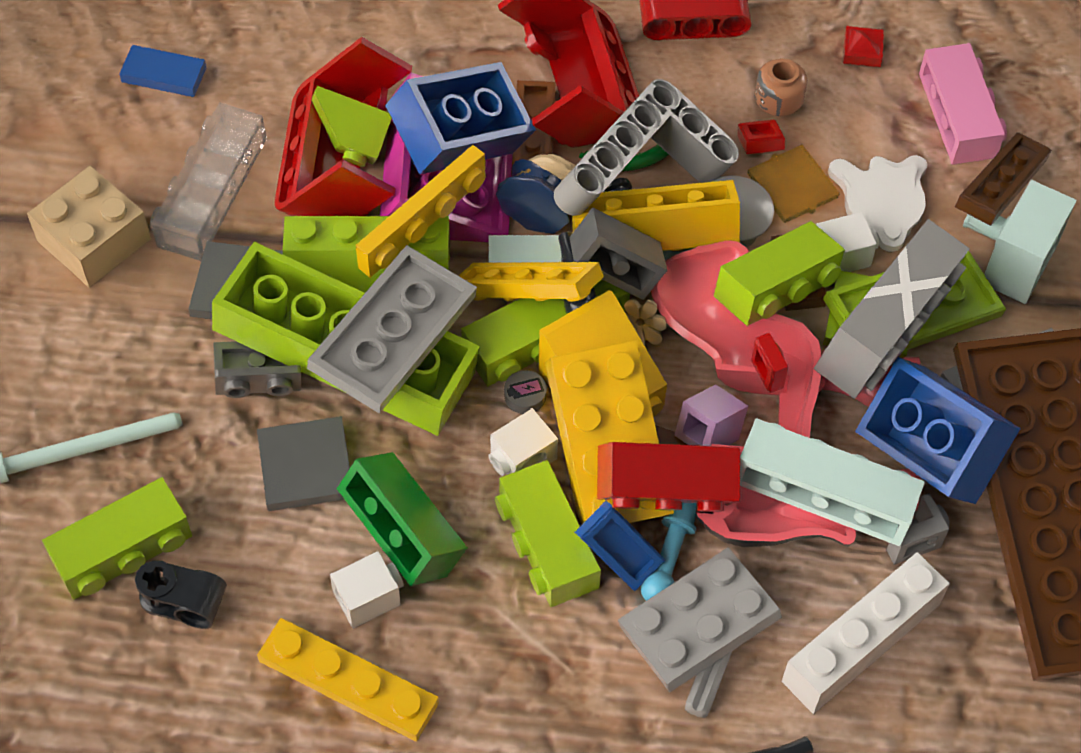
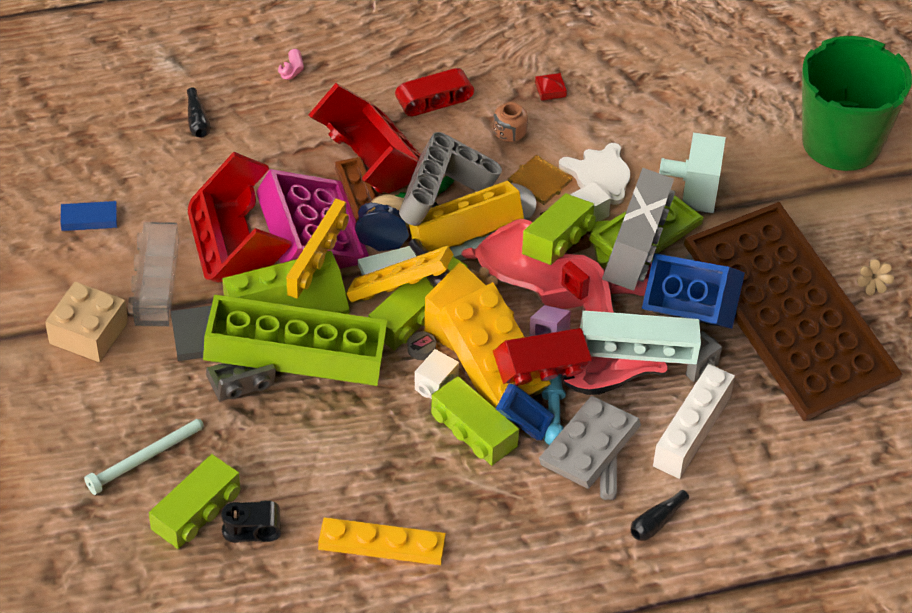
camera: 20 degrees left, 10 degrees down
dark grey tile [257,416,350,511] -> none
light grey plate [307,245,477,414] -> none
lime slope [312,86,392,167] -> none
white brick [330,551,404,629] -> none
green brick [336,452,468,586] -> none
blue brick [385,62,536,175] -> none
dark grey brick [569,208,667,300] -> none
red tile [738,119,785,154] -> none
bright pink brick [919,43,1007,165] -> none
reddish brown tile [955,132,1052,226] -> none

